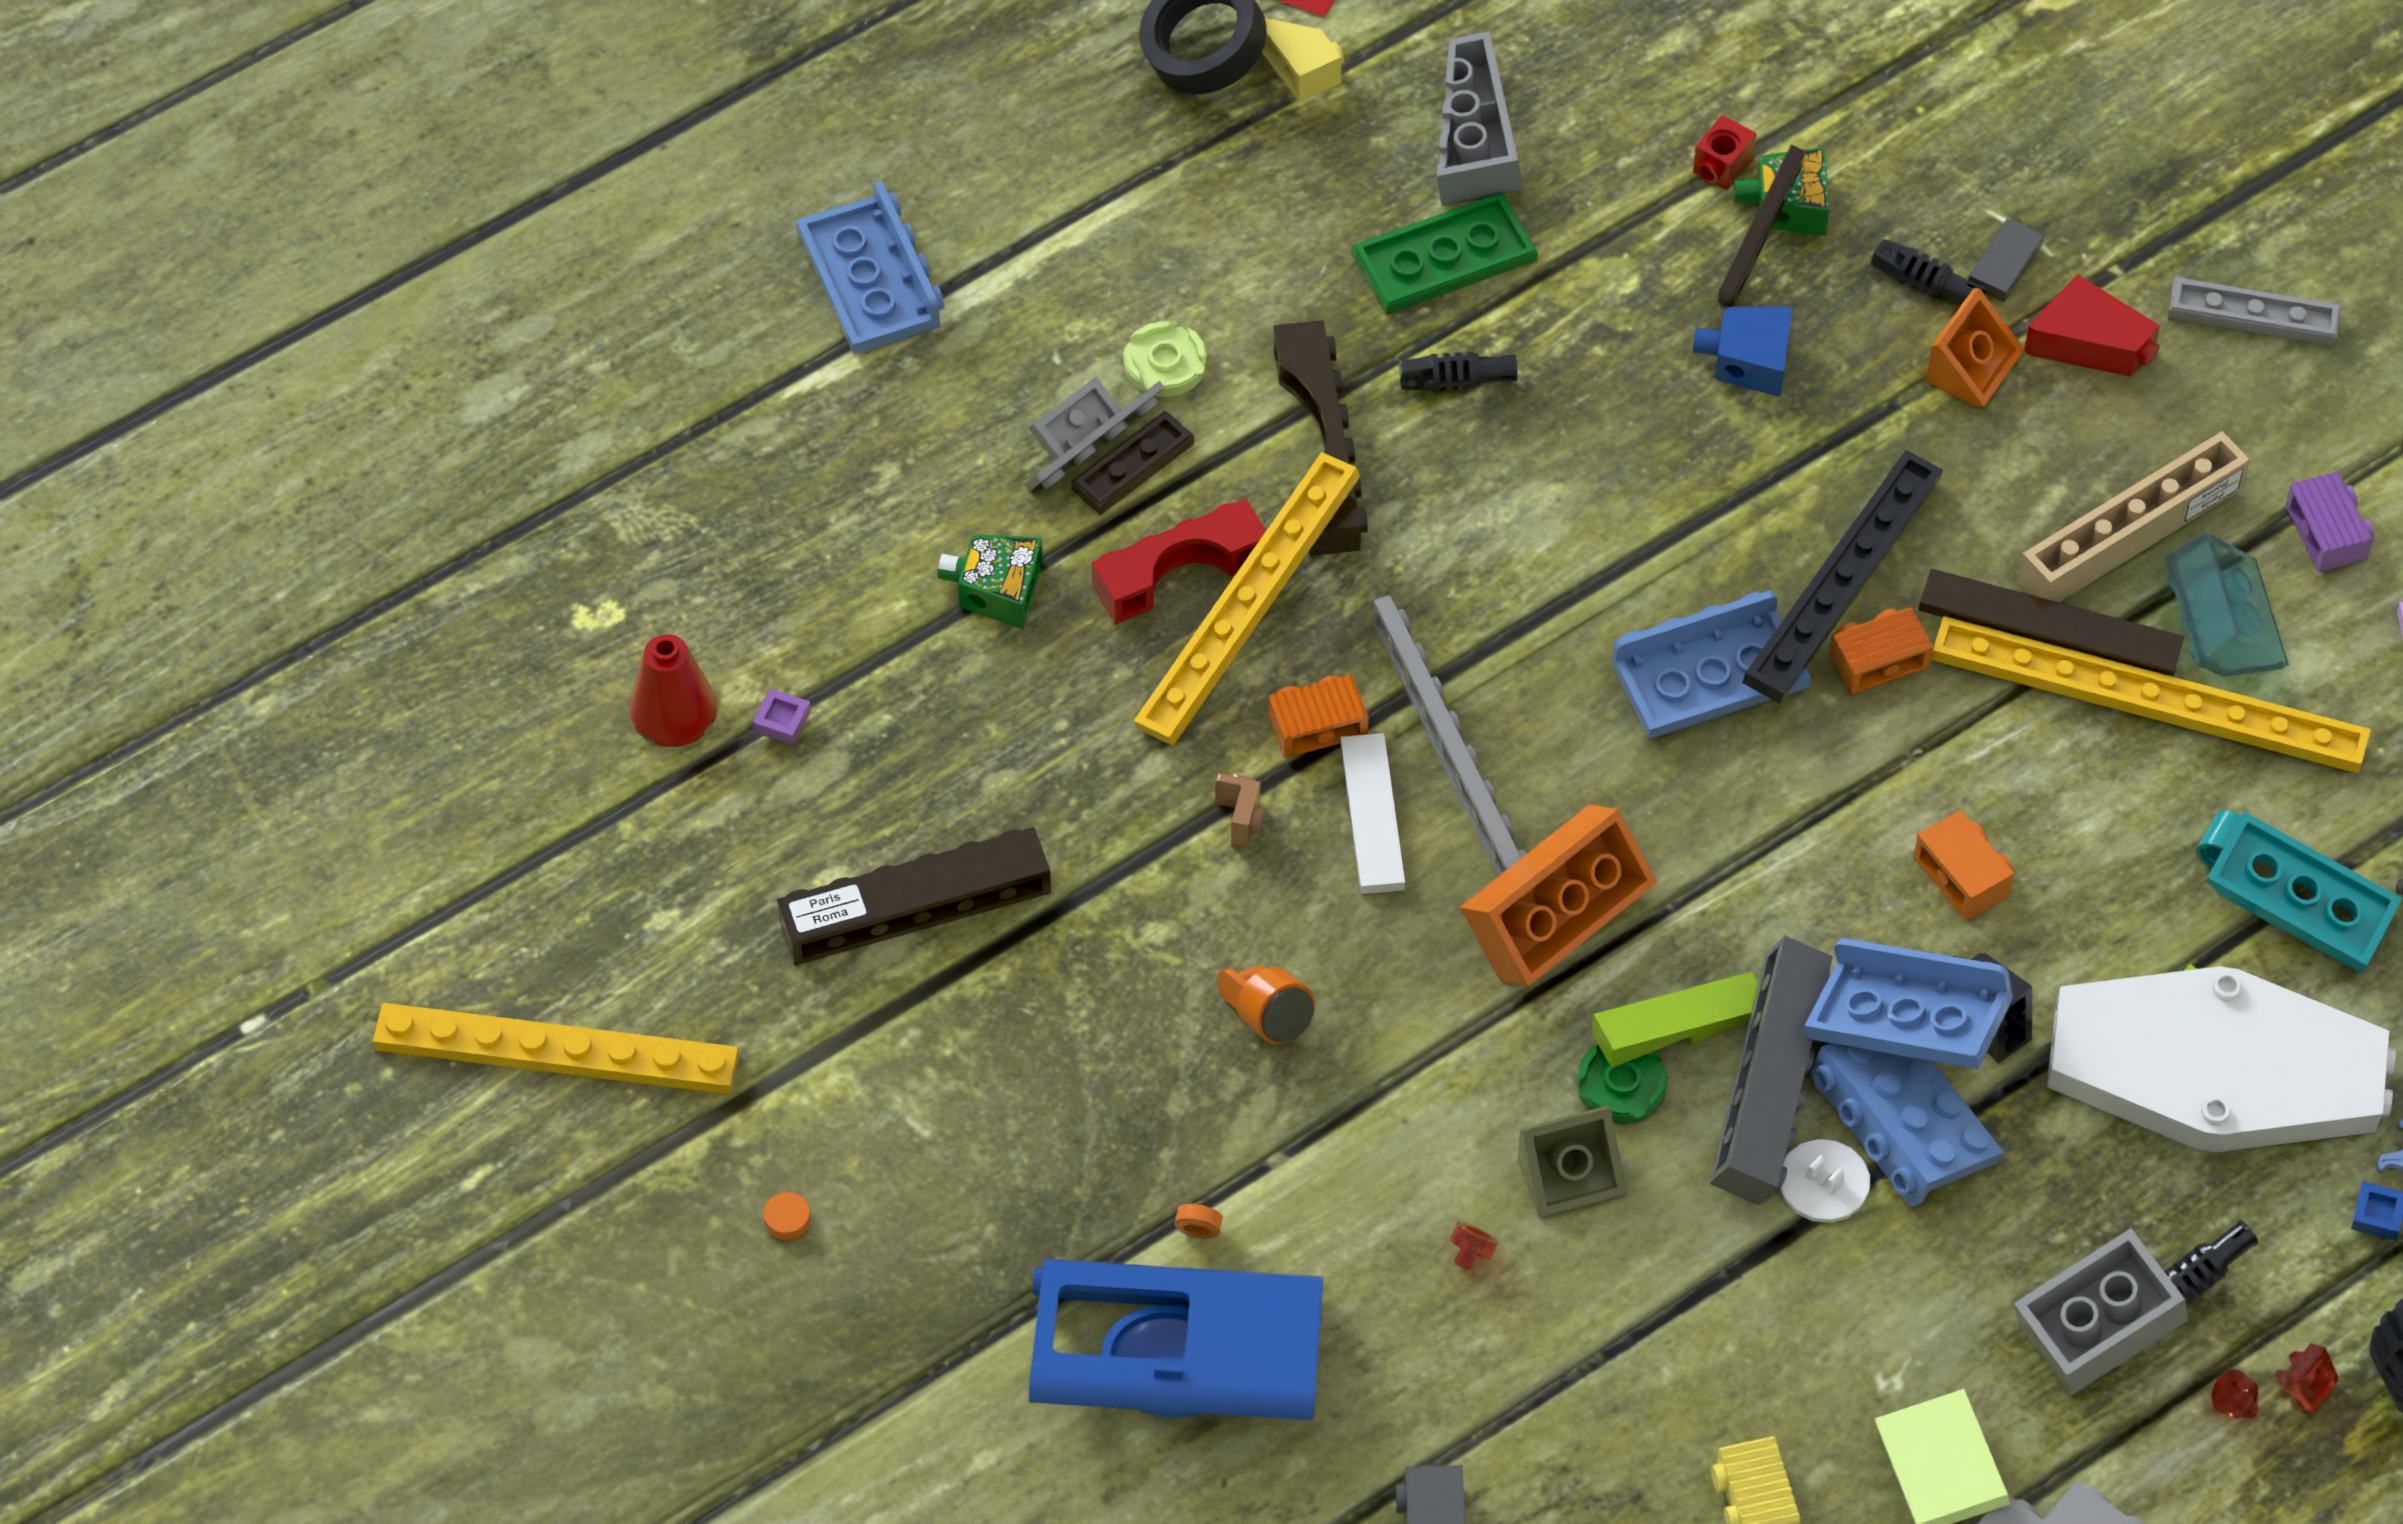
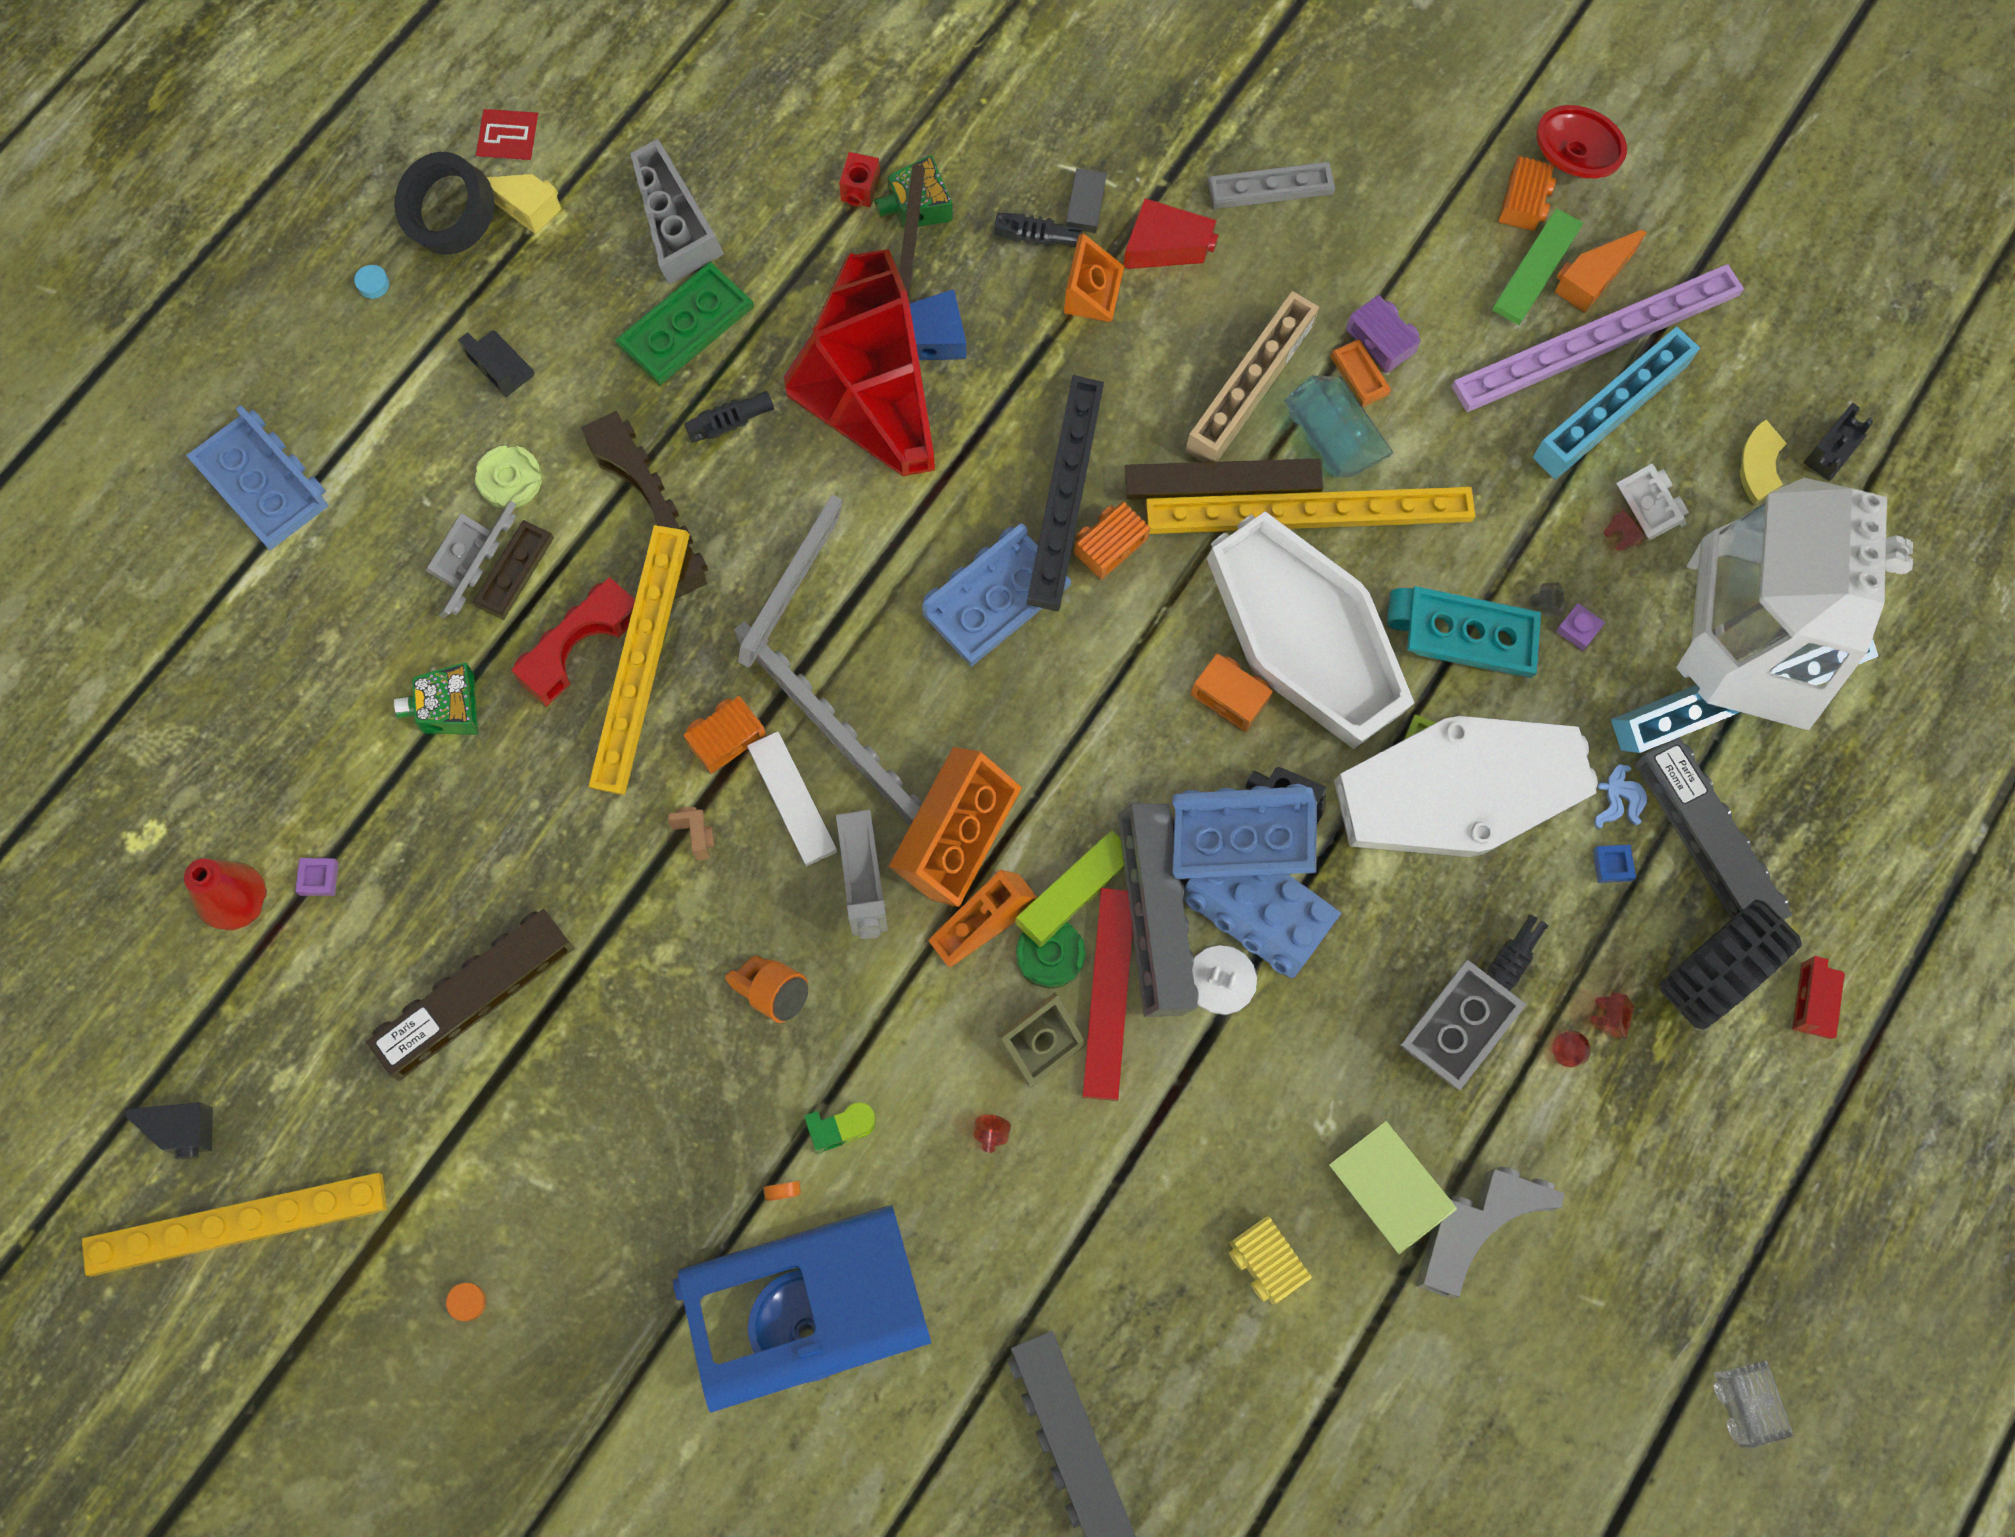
camera: 25 degrees left, 15 degrees up
none -> black slope [125,1102,213,1160]
none -> medium azure tile [354,265,390,299]
none -> black panel [458,330,535,398]
none -> light grey tile [738,495,843,667]
none -> red panel [783,249,935,476]
none -> leg [804,1102,876,1154]
none -> light grey arch [836,810,888,939]
none -> orange slope [928,869,1038,967]
none -> red tile [1082,888,1133,1101]
none -> white container [1207,512,1414,749]
none -> orange tile [1330,339,1391,408]

